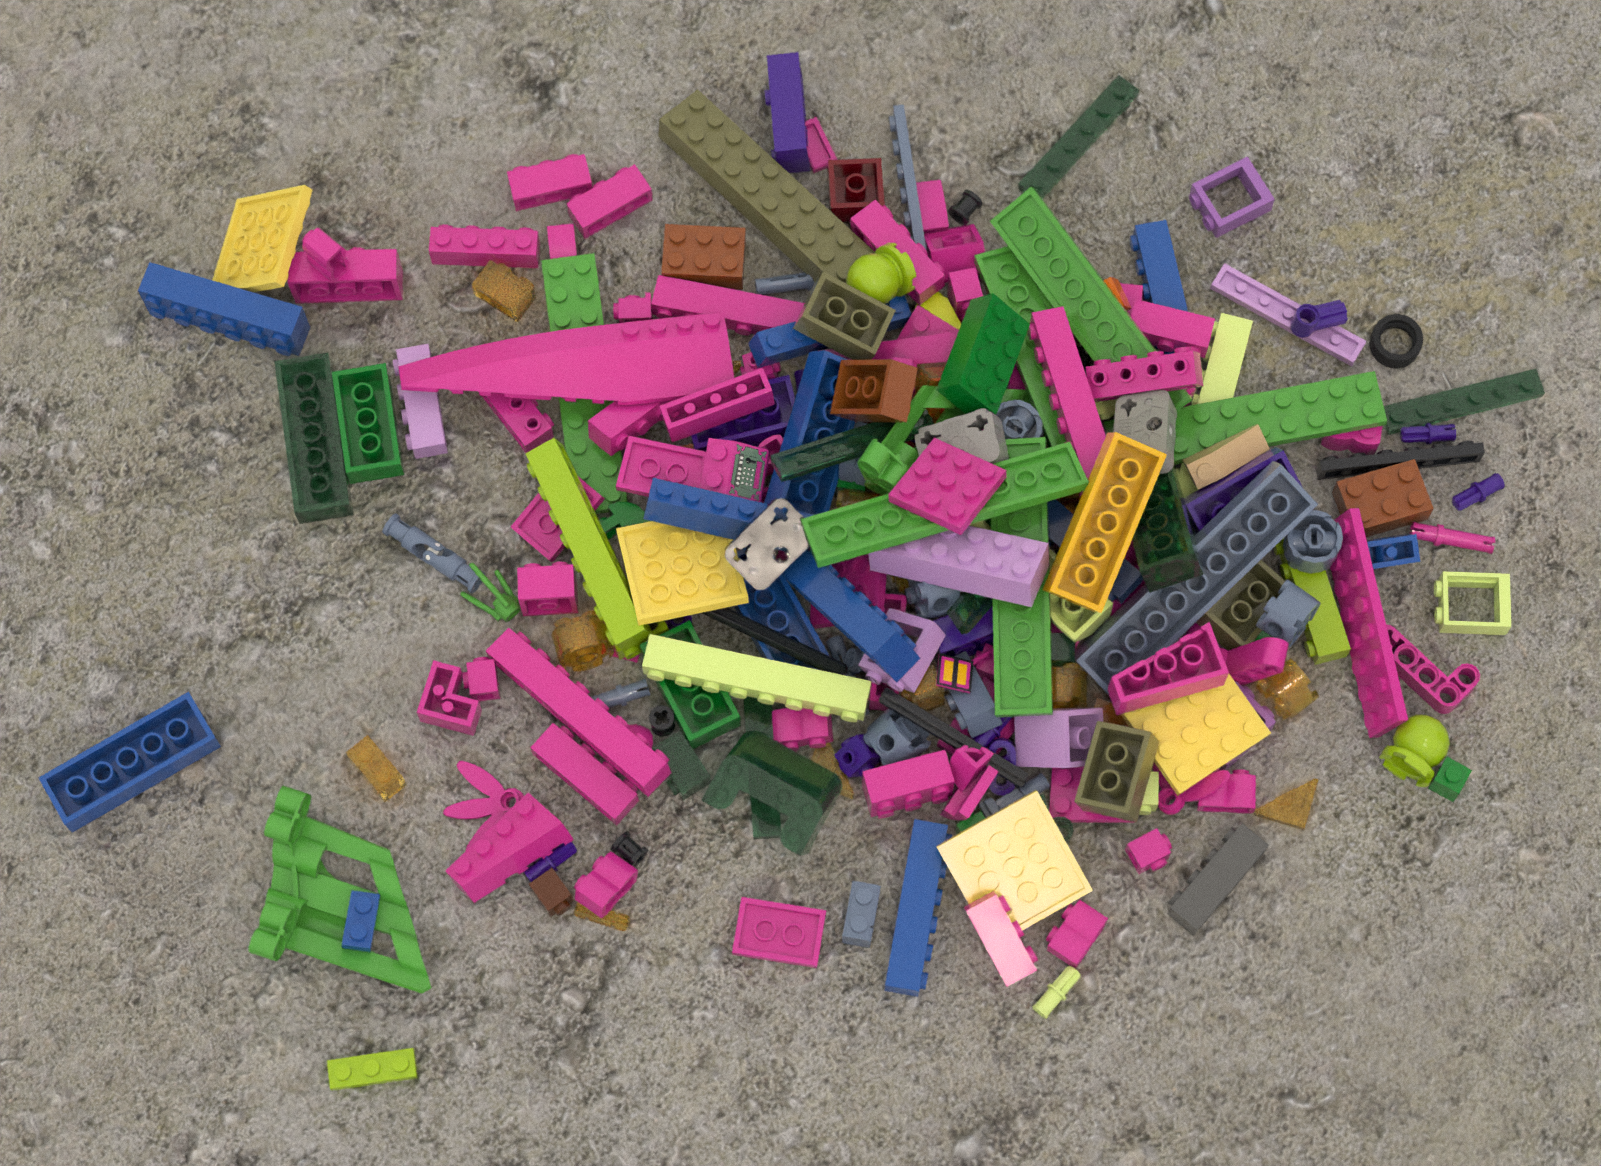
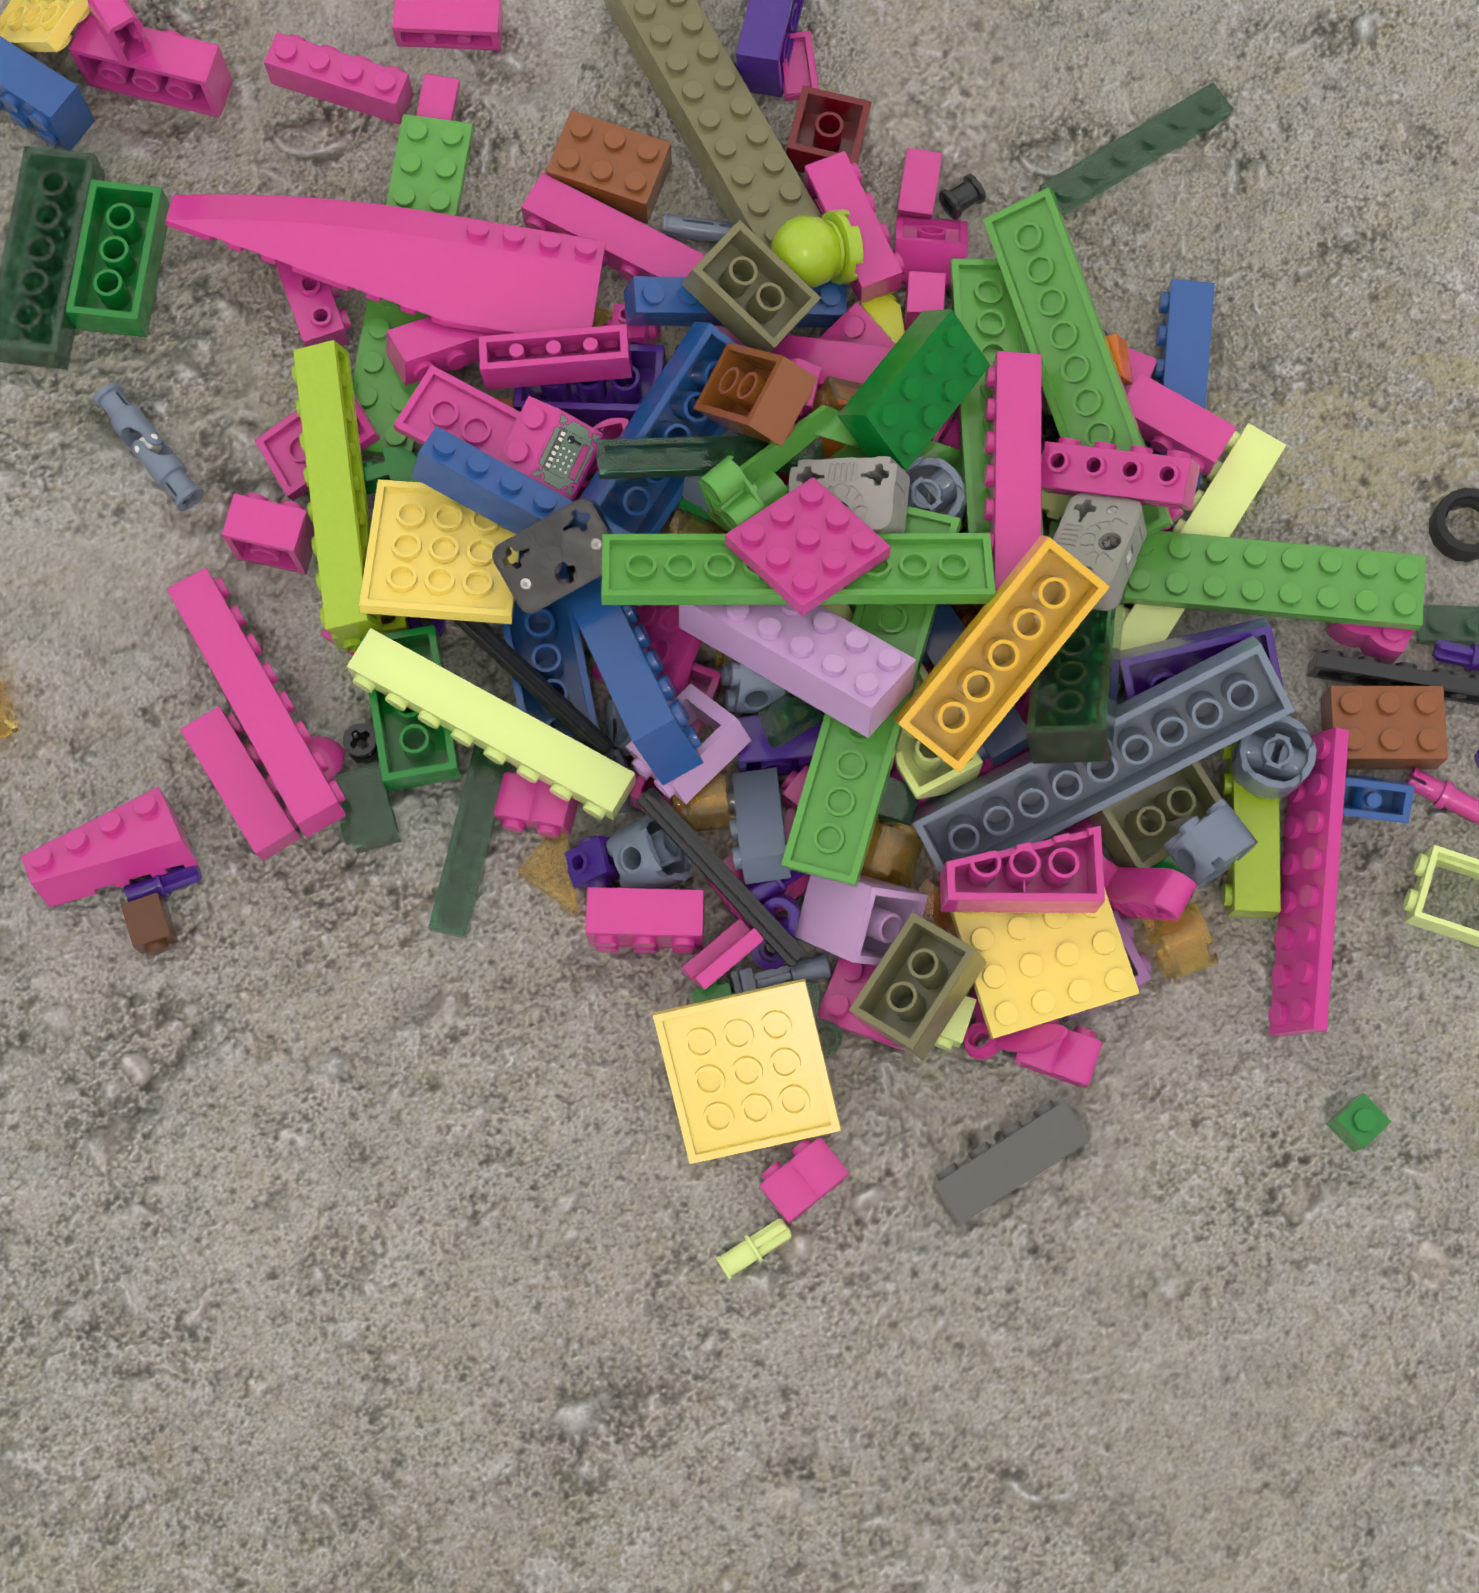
camera: 15 degrees right, 5 degrees up
lavender brick [393,344,448,459] -> none
dark pink brick [416,660,482,736] -> none
dark pink plant [443,760,524,851] -> none
bright green plant [460,563,521,622] -> none
dark pink brick [462,657,500,702] -> none
clear yellow brick [471,260,536,323] -> none
clear yellow brick [551,610,614,672] -> none
dark pink brick [566,164,653,239] -> none
dark pink brick [574,852,638,918] -> none
clear yellow axle [574,902,630,931] -> none
sand blue pin [591,678,651,708] -> none
black bush [610,831,649,867] -> none
dark pink brick [613,293,652,323] -> none
clear green windscreen [701,730,843,856] -> none
dark pink plate [732,897,826,968] -> none
sand blue brick [842,881,881,948] -> none
blue brick [884,819,952,997] -> none
sand blue plate [888,104,926,249] -> none
piece [936,646,994,693] -> none
dark pink brick [949,745,994,792] -> none
brick [964,891,1038,987] -> none
dark pink brick [1125,828,1172,874] -> none
tan slope [1183,424,1270,490] -> none
medium lavender window [1189,156,1275,238] -> none
lavender plate [1210,263,1366,367] -> none
clear yellow tile [1253,778,1318,830] -> none
dark purple piece [1290,300,1348,338] -> none
lime tile [1379,714,1450,787] -> none
dark pink beam [1386,624,1480,714] -> none

